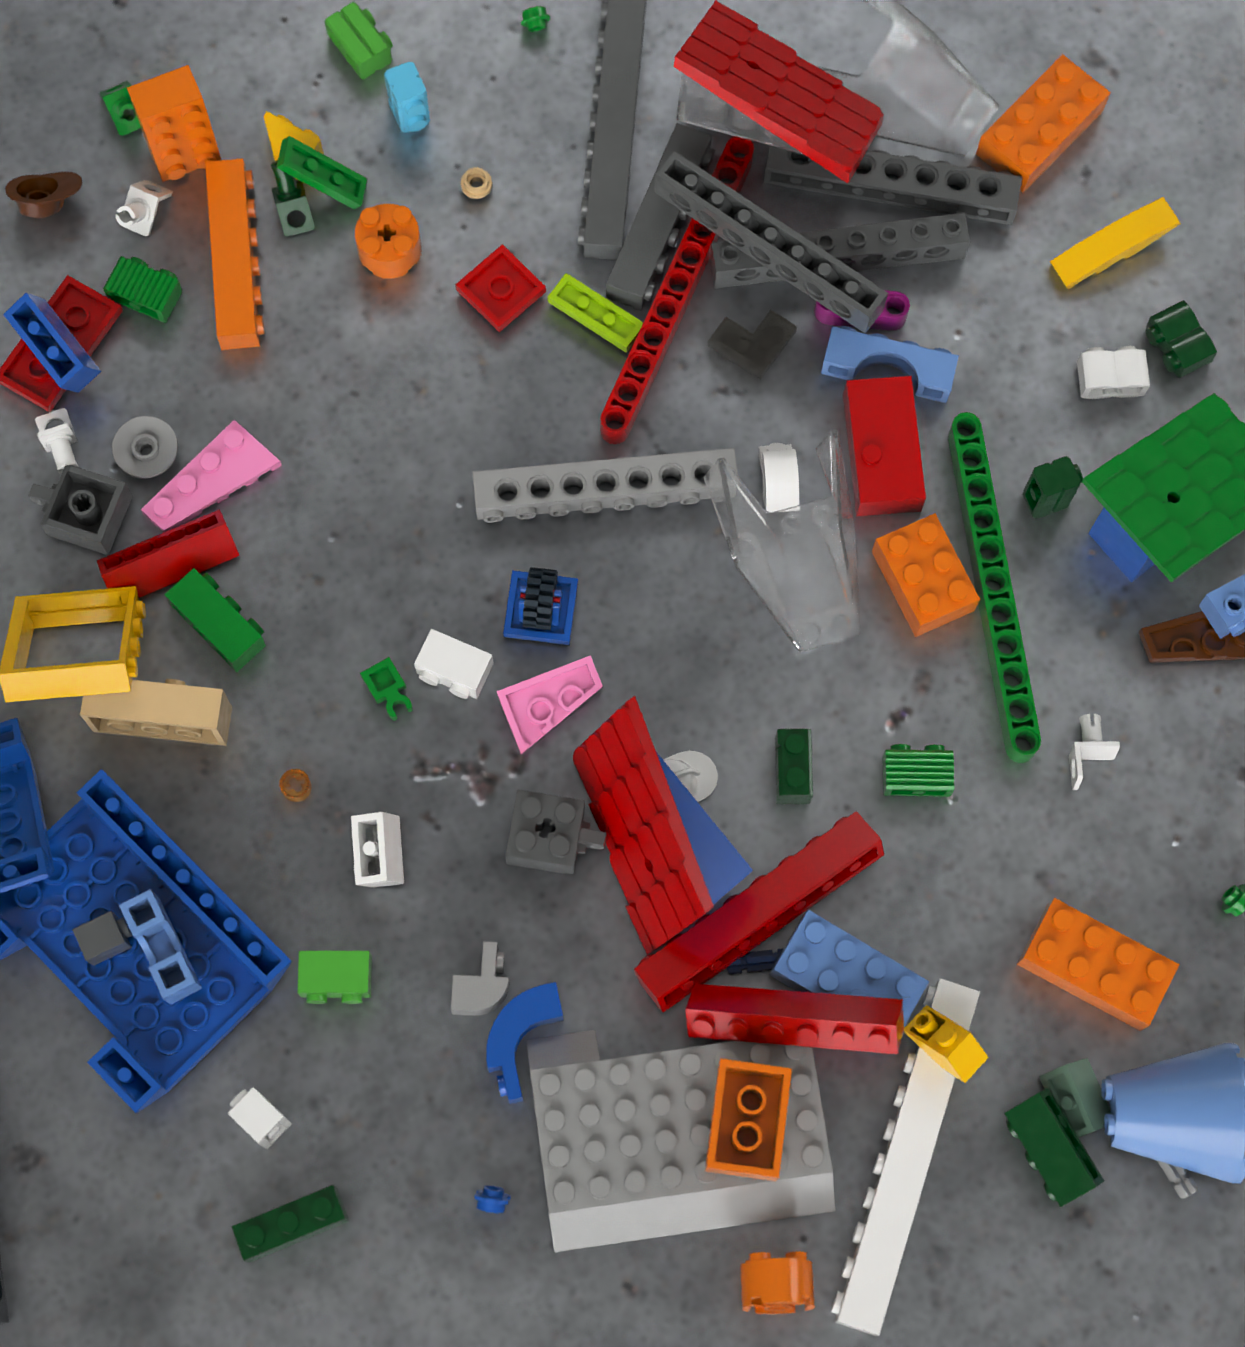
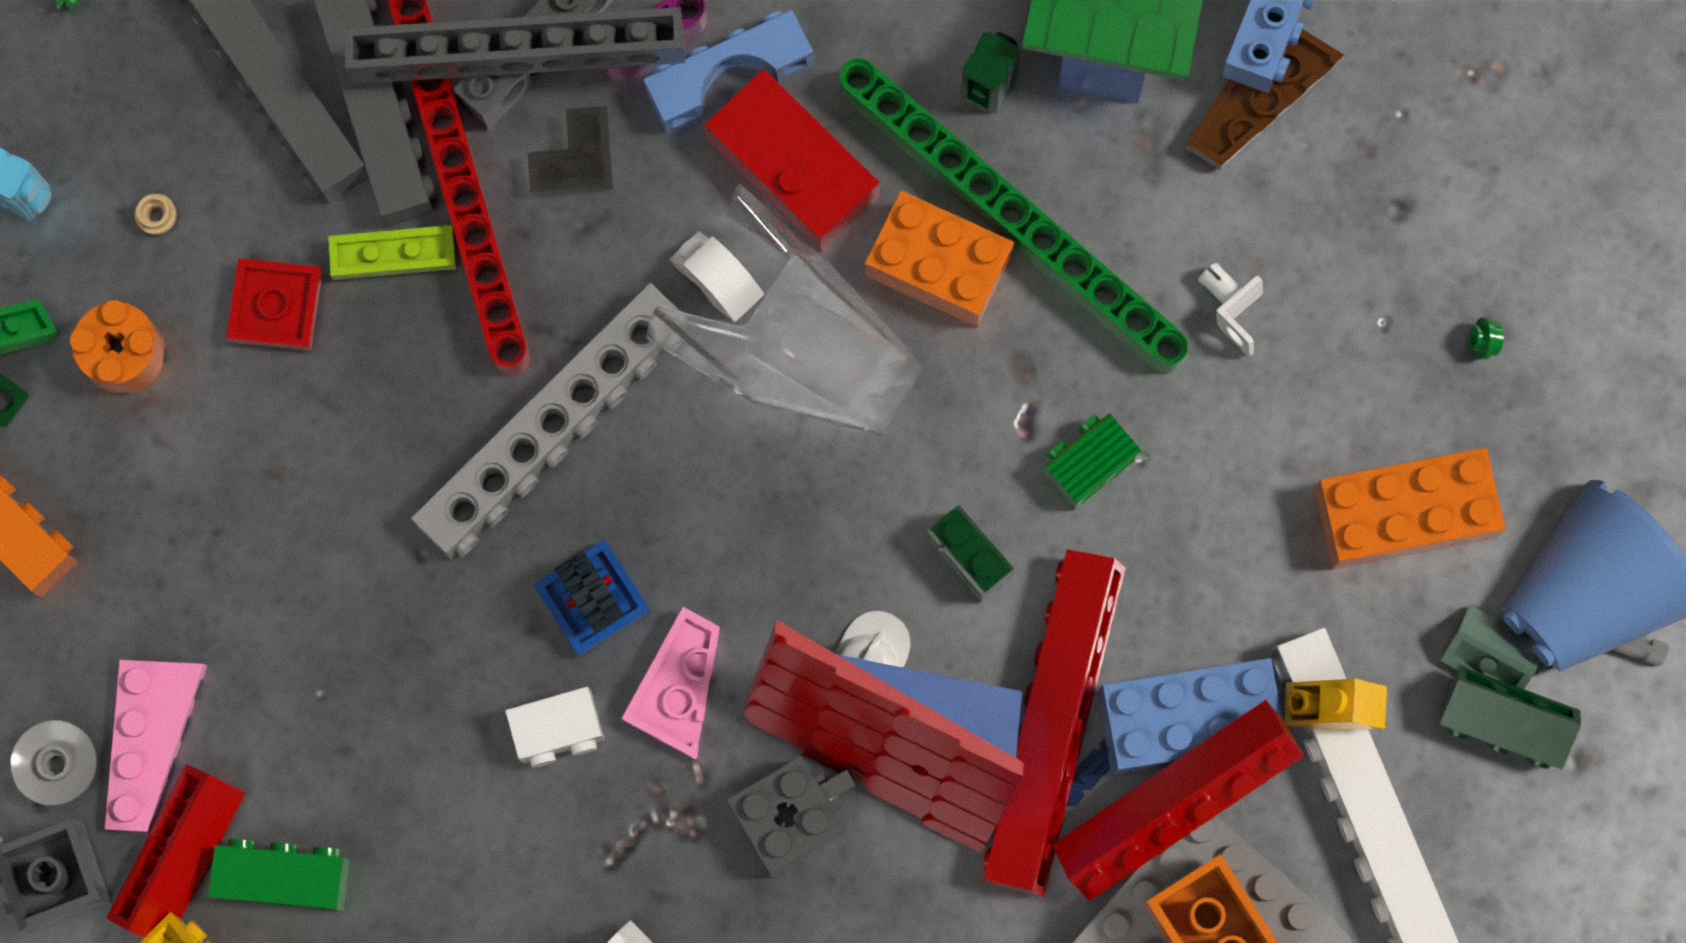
camera: 35 degrees left, 5 degrees up
green plate [360,657,413,721] -> none

